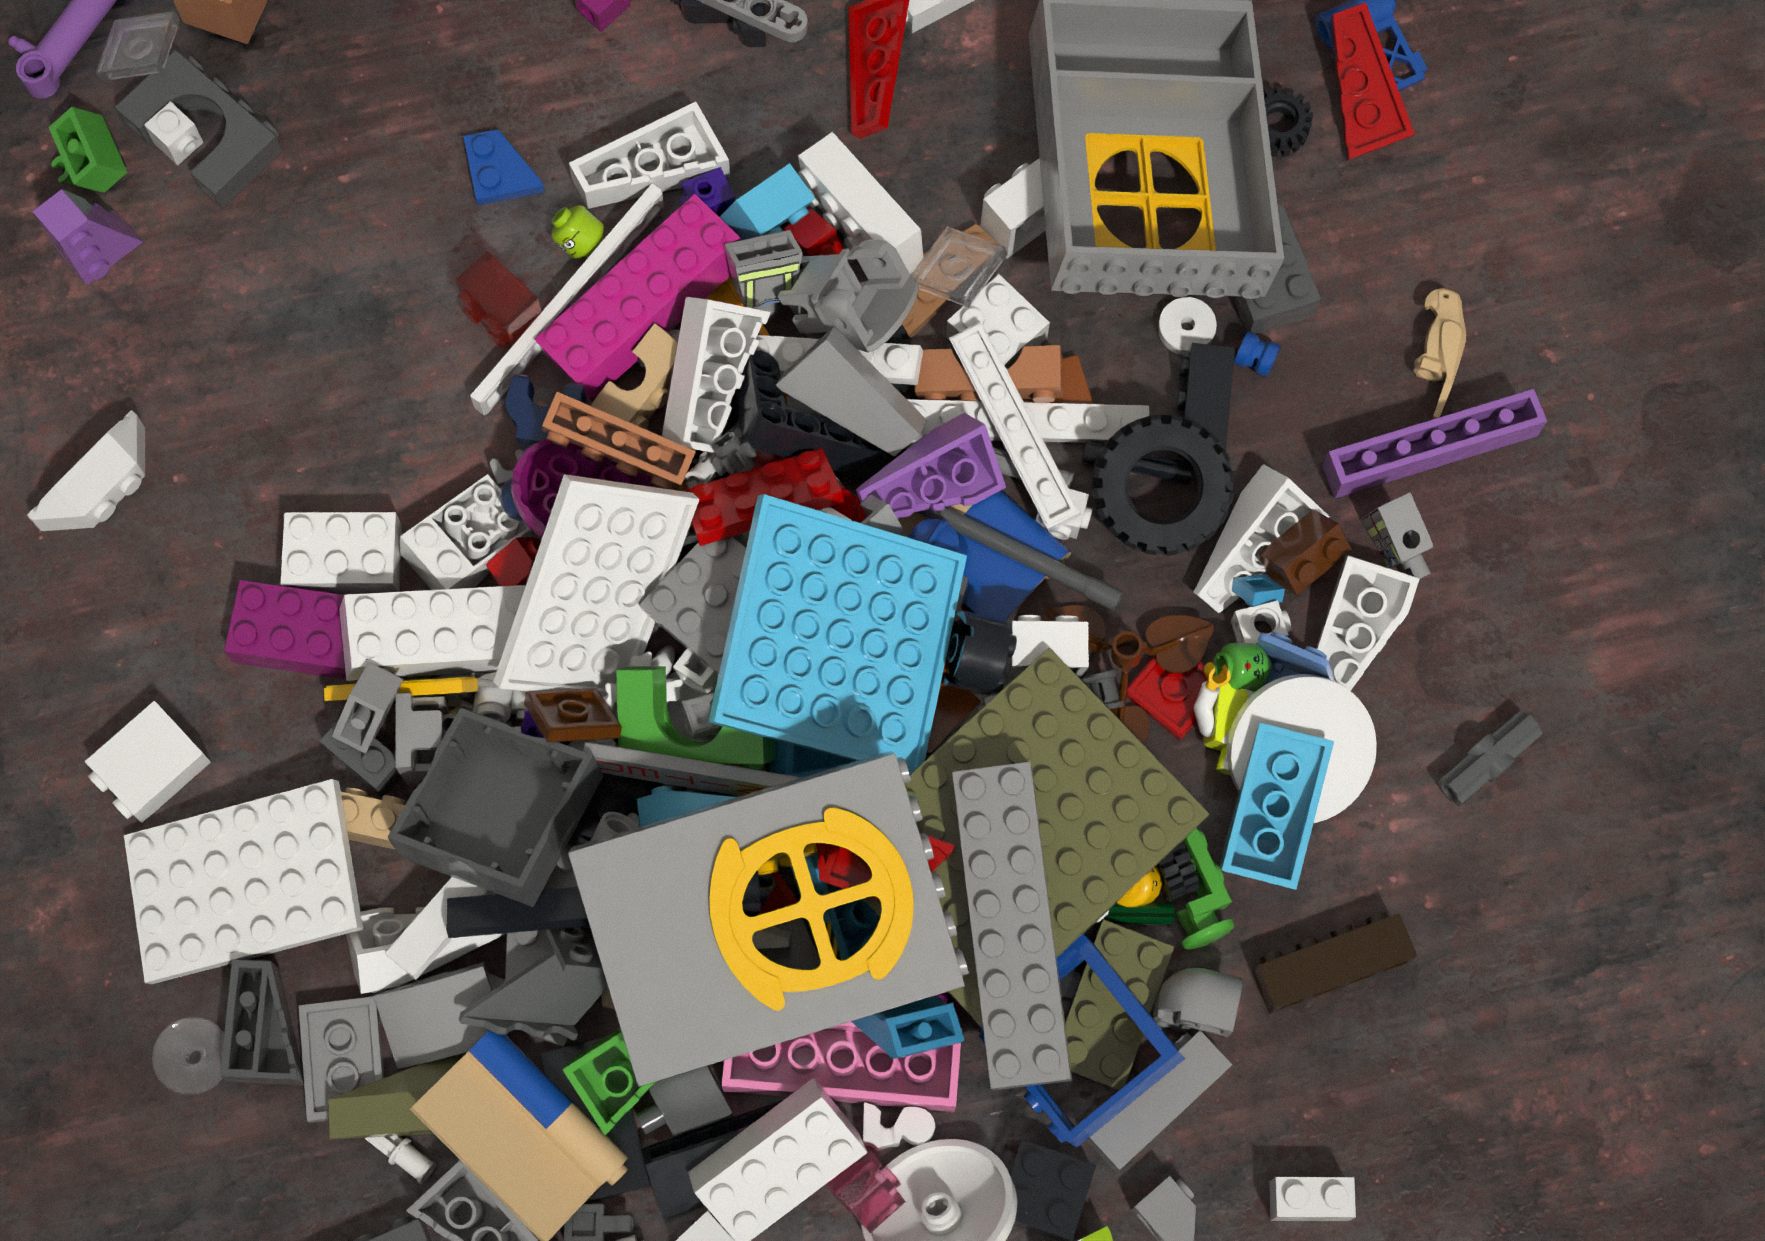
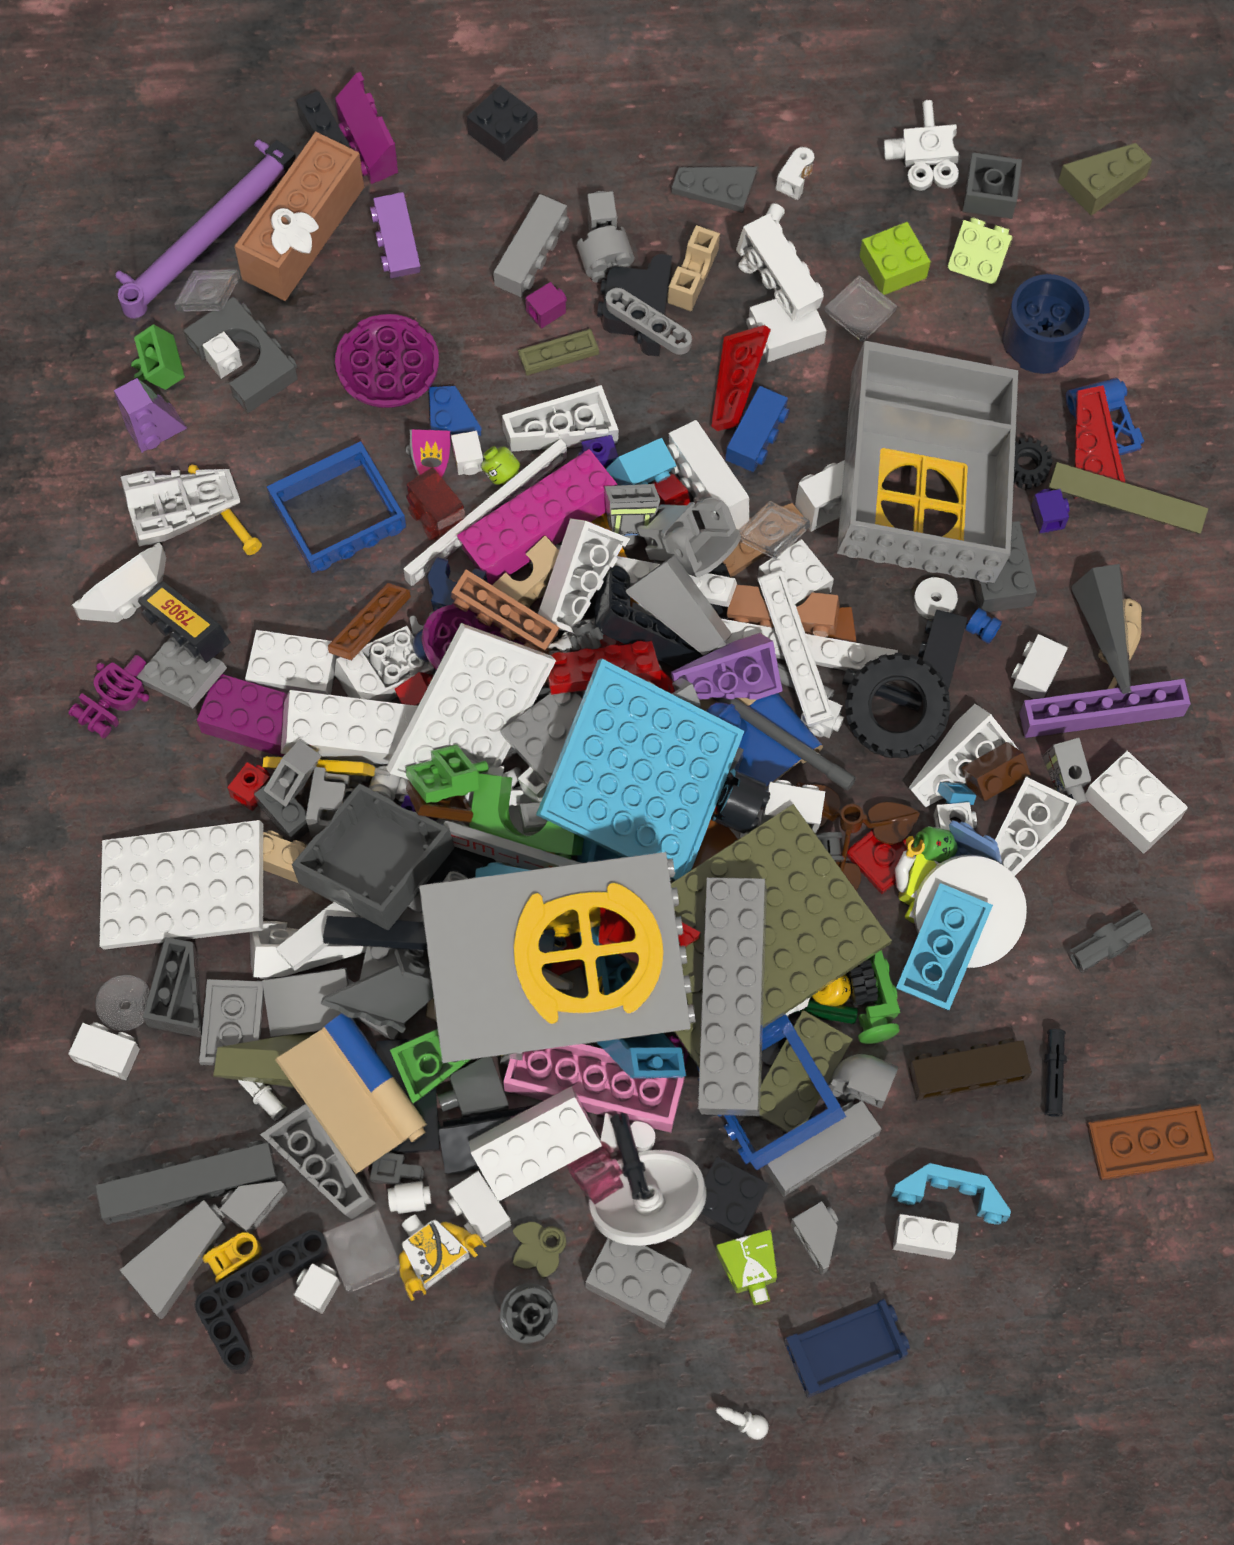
camera: 10 degrees right, 5 degrees down
white brick [85,701,211,823] -> none
none -> magenta torso [68,655,149,739]
none -> white brick [69,1022,140,1080]
none -> white wedge [121,469,240,546]
none -> light grey plate [137,638,227,709]
none -> black brick [138,581,231,663]
none -> yellow bar [188,465,262,555]
none -> red brick [227,762,270,812]
none -> blue window [267,441,406,573]
none -> dark orange tile [328,583,411,661]
none -> magenta brick [335,314,439,408]
none -> dark pink shield [406,429,450,491]
none -> bright green plate [406,745,489,803]
none -> white brick [451,431,483,475]
none -> olive tile [518,329,599,376]
none -> black pin [610,1113,650,1200]
none -> blue brick [726,386,790,472]
none -> medium azure slope [891,1163,1011,1224]
none -> white brick [1012,634,1068,699]
none -> dark purple brick [1031,489,1069,534]
none -> black pin [1044,1029,1067,1117]
none -> olive tile [1048,462,1208,534]
none -> dark grey wedge [1072,564,1132,694]
none -> white brick [1085,751,1188,854]
none -> dark orange tile [1087,1104,1214,1181]

